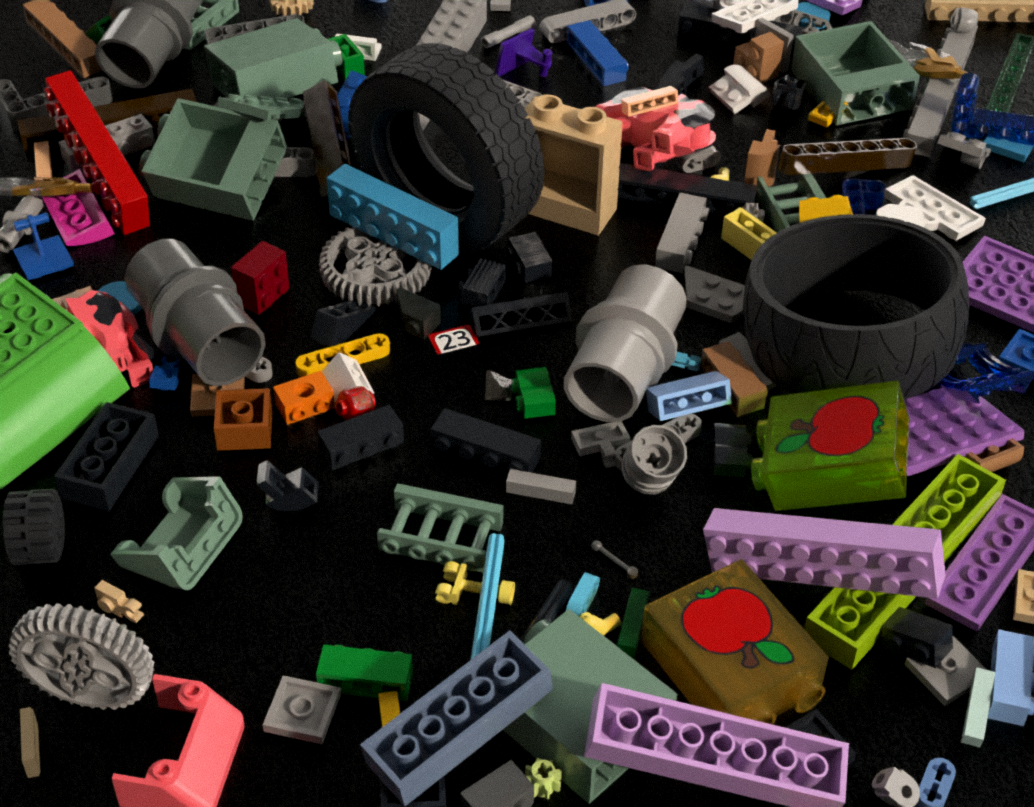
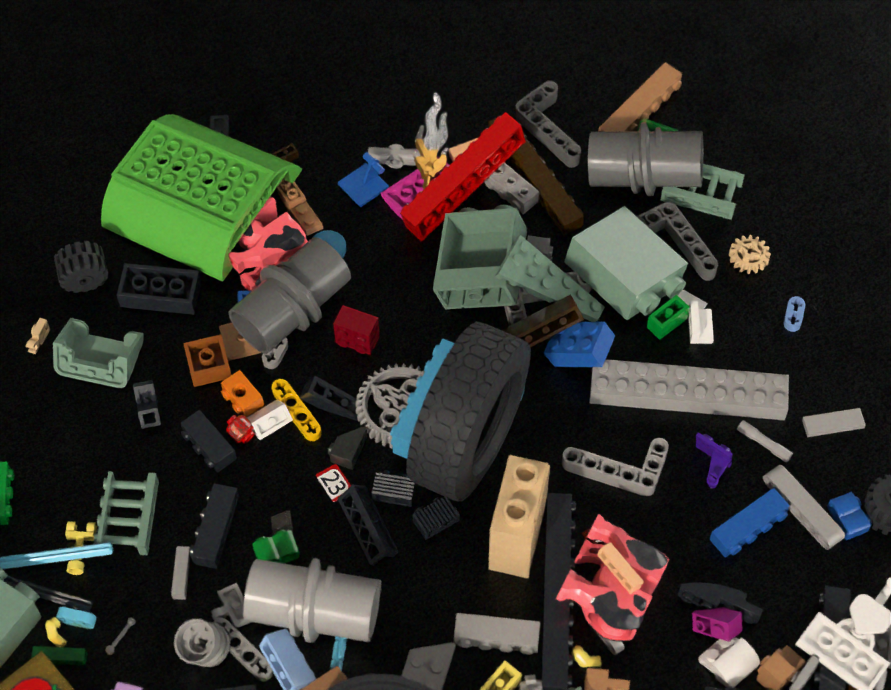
camera: 80 degrees right, 15 degrees up
none -> magenta slope [692,607,742,642]

